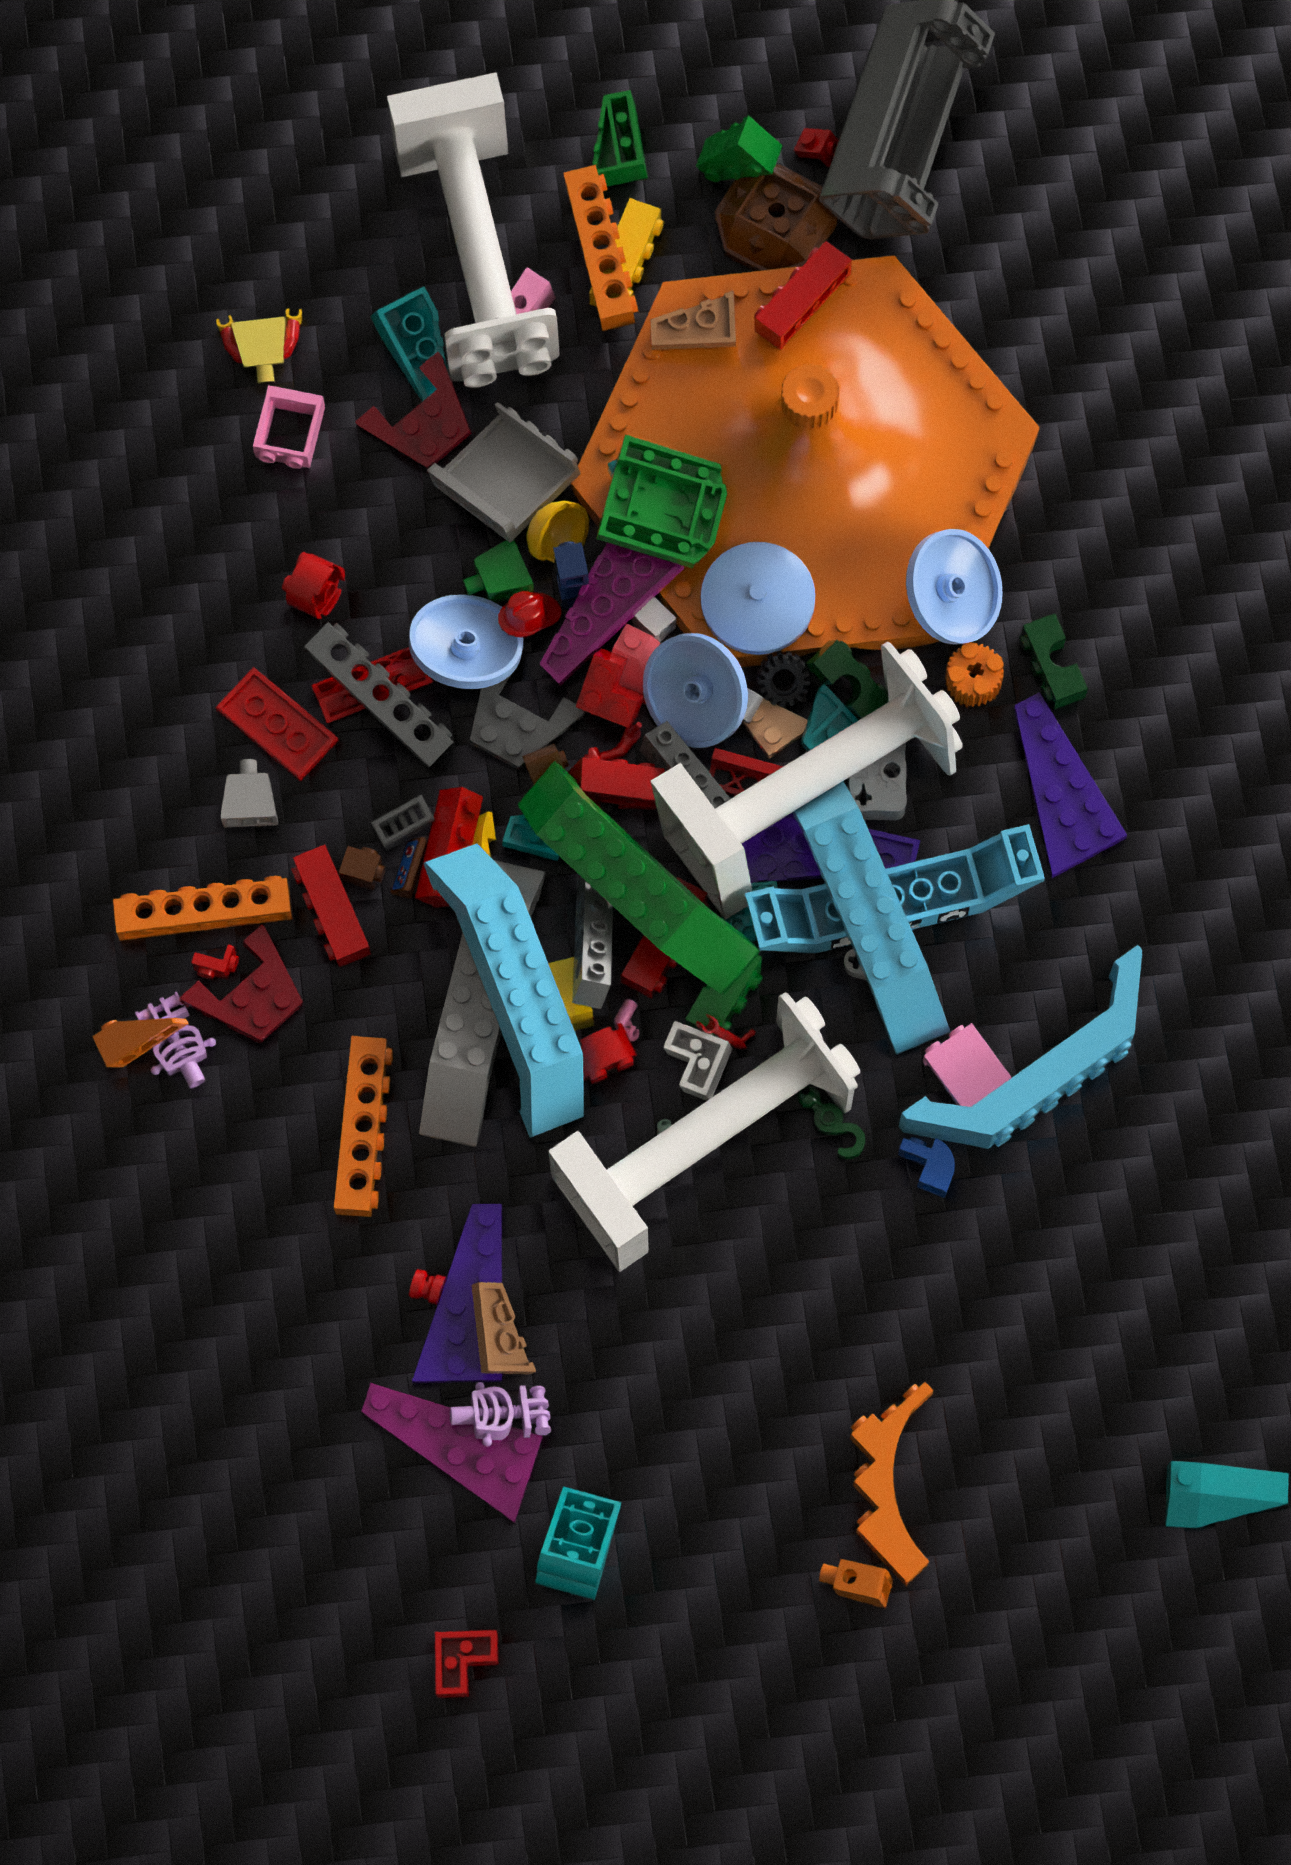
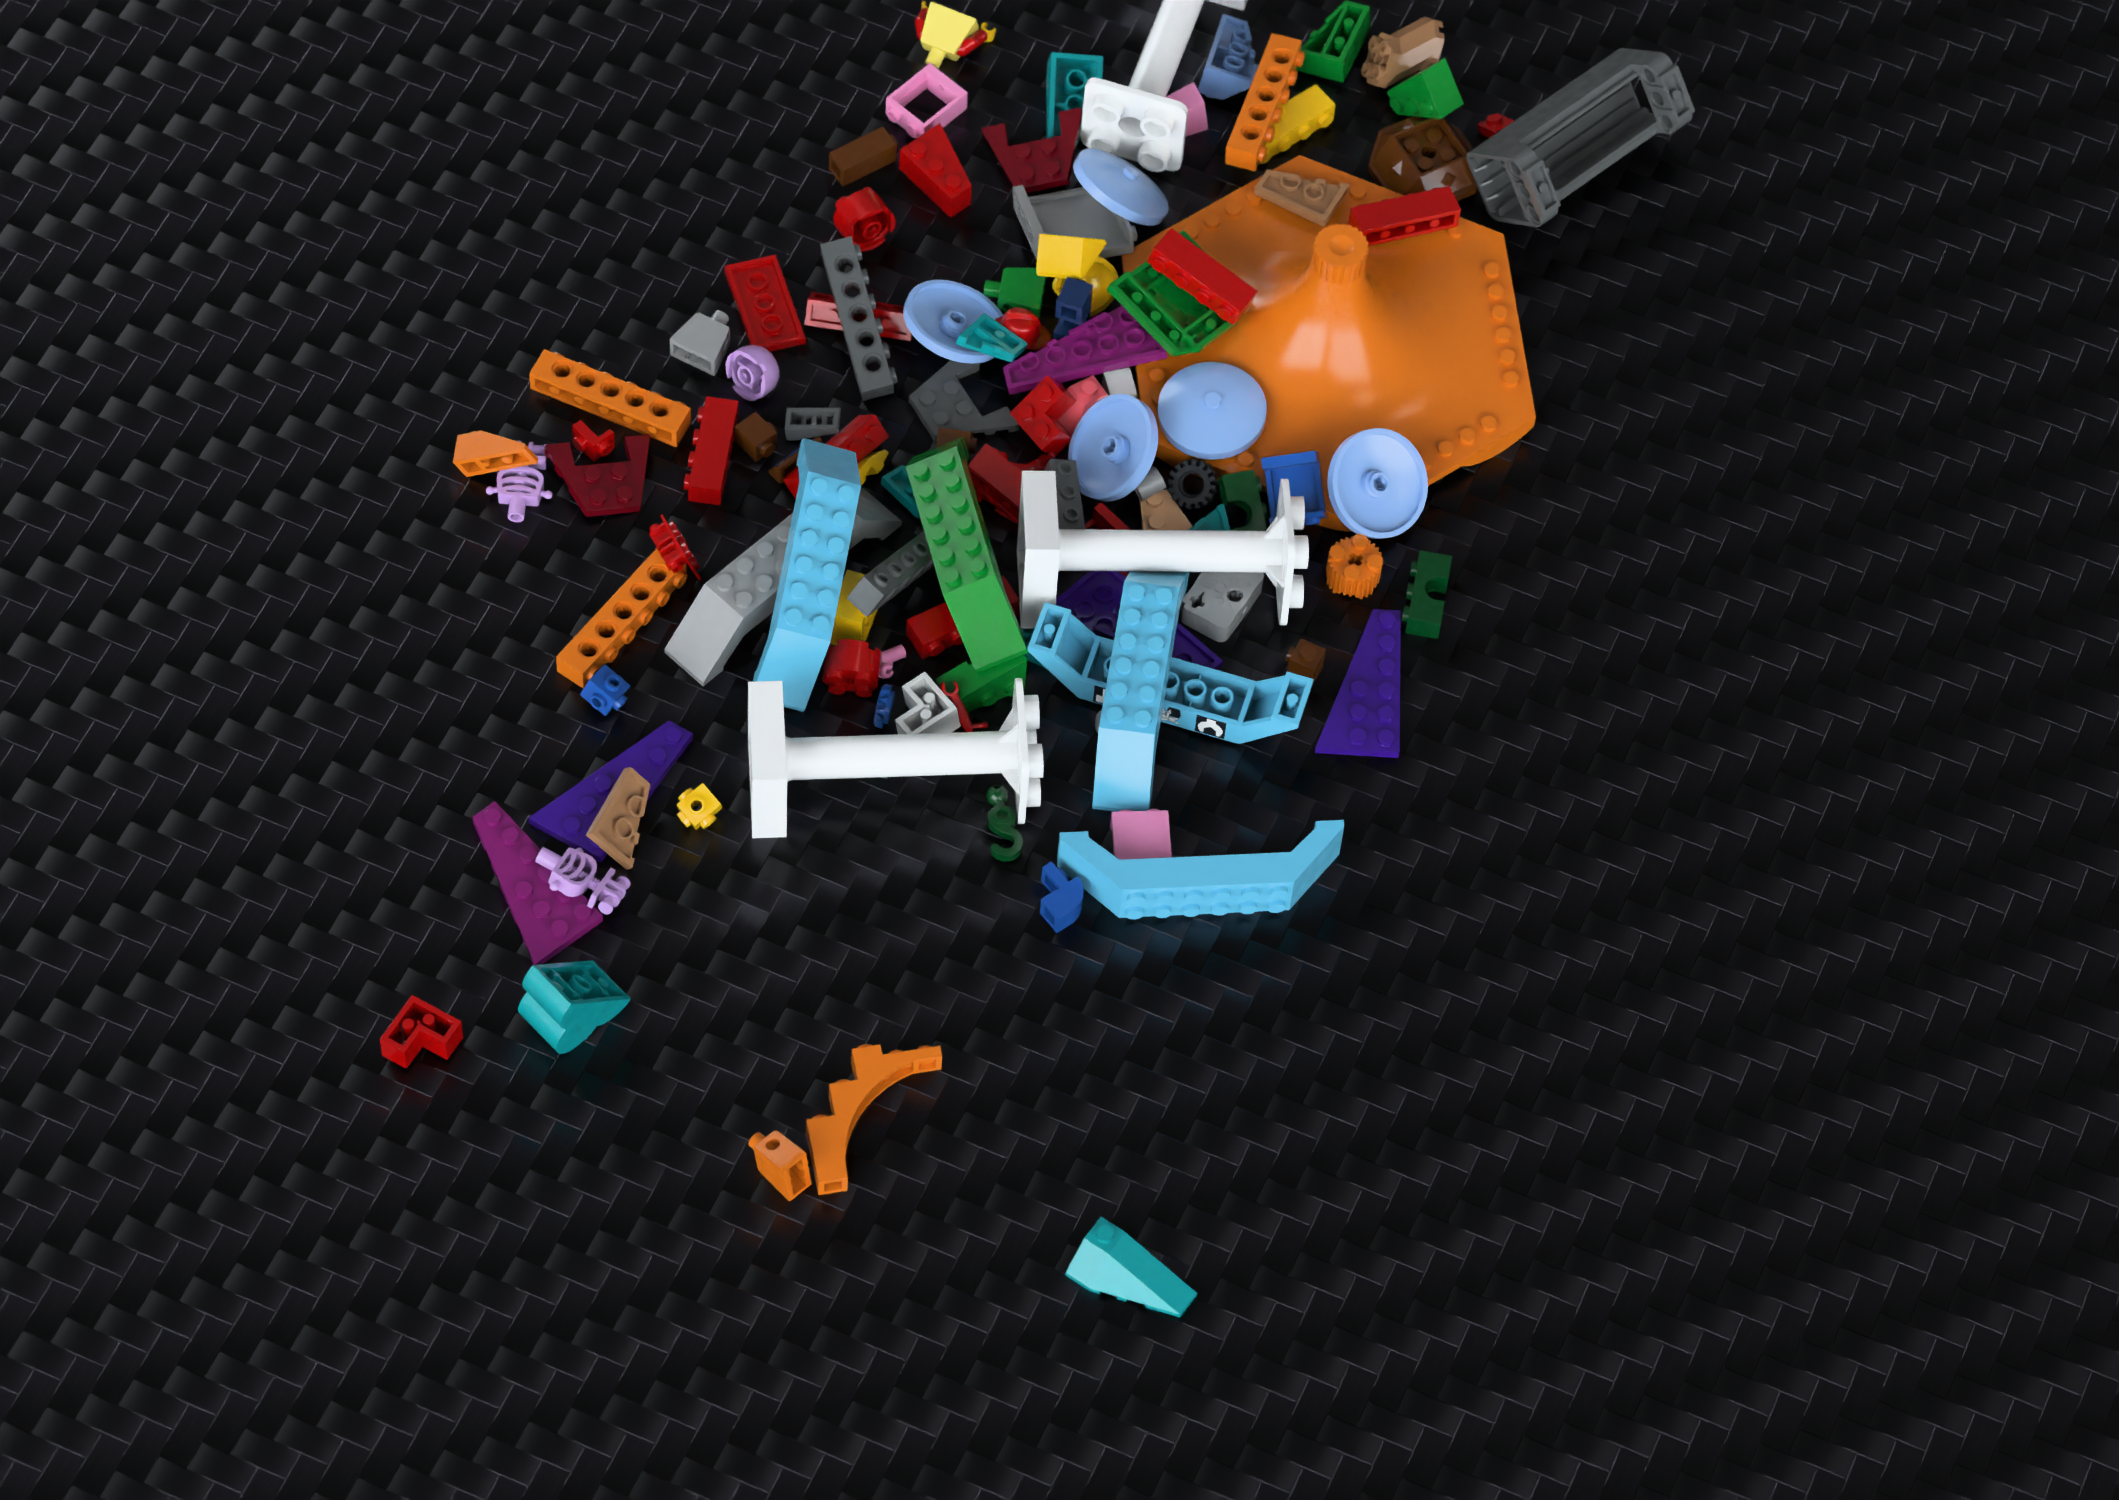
camera: 25 degrees right, 15 degrees down
red wheel [409,1269,446,1305] -> none
none -> blue brick [580,664,630,716]
none -> red hinge [649,514,701,580]
none -> yellow brick [676,783,722,830]
none -> lavender cylinder [726,345,779,401]
none -> reddish brown brick [829,127,898,186]
none -> blue gear [873,684,895,729]
none -> red wedge [899,123,972,218]
none -> teal wing [956,313,1028,362]
none -> yellow slope [1036,234,1107,280]
none -> light blue dish [1073,148,1169,226]
none -> red brick [1147,228,1258,326]
none -> medium blue wedge [1198,14,1258,100]
none -> blue panel [1261,451,1327,525]
none -> reddish brown brick [1285,638,1326,686]
none -> medium nougat brick [1361,17,1445,88]

